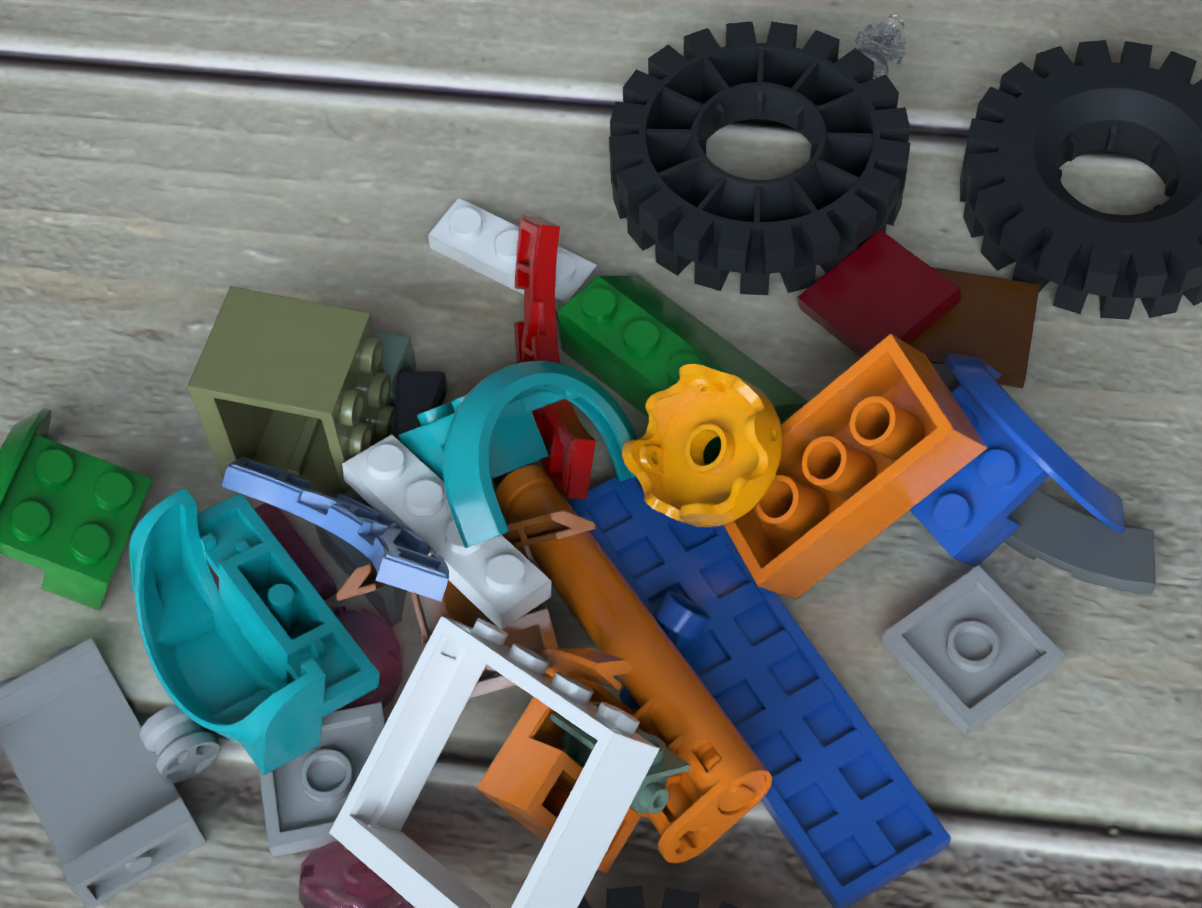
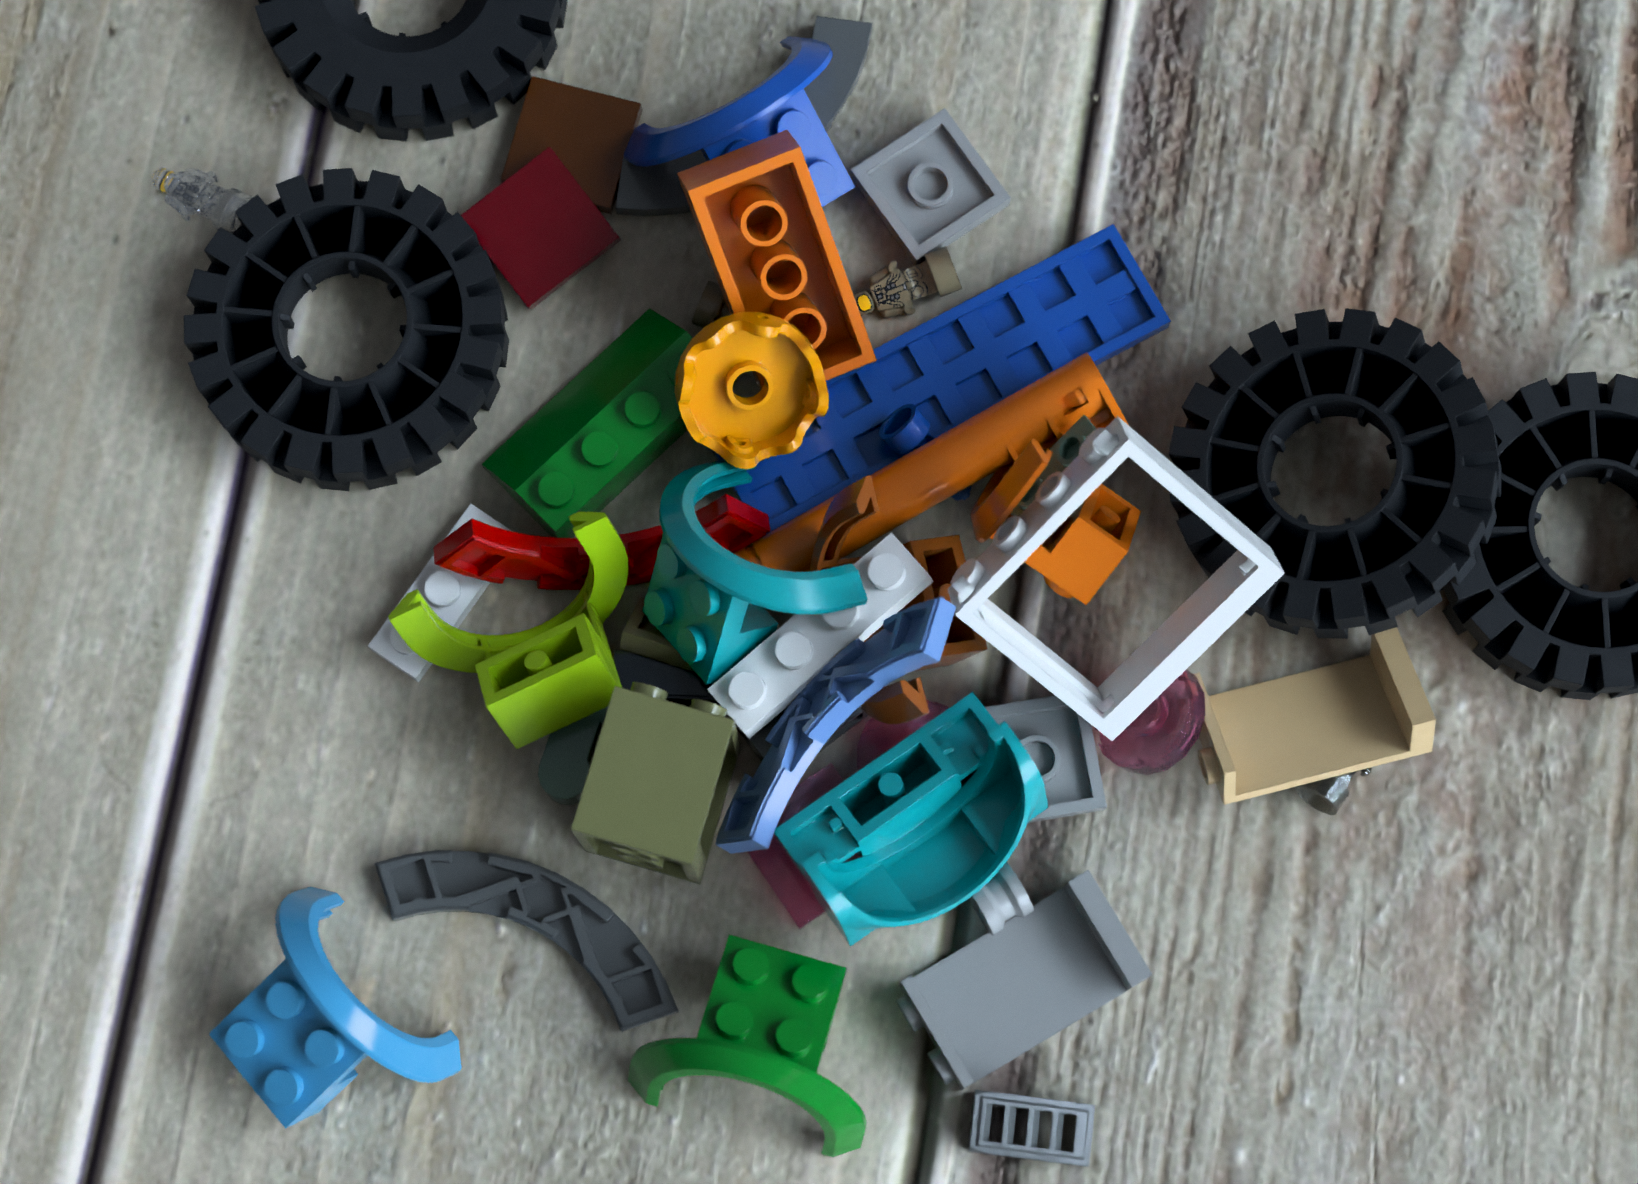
camera: 90 degrees left, 20 degrees up
none -> dark azure piece [209,886,462,1129]
none -> dark grey tile [374,850,679,1032]
none -> lime piece [388,511,629,749]
none -> dark tan piece [853,246,962,318]

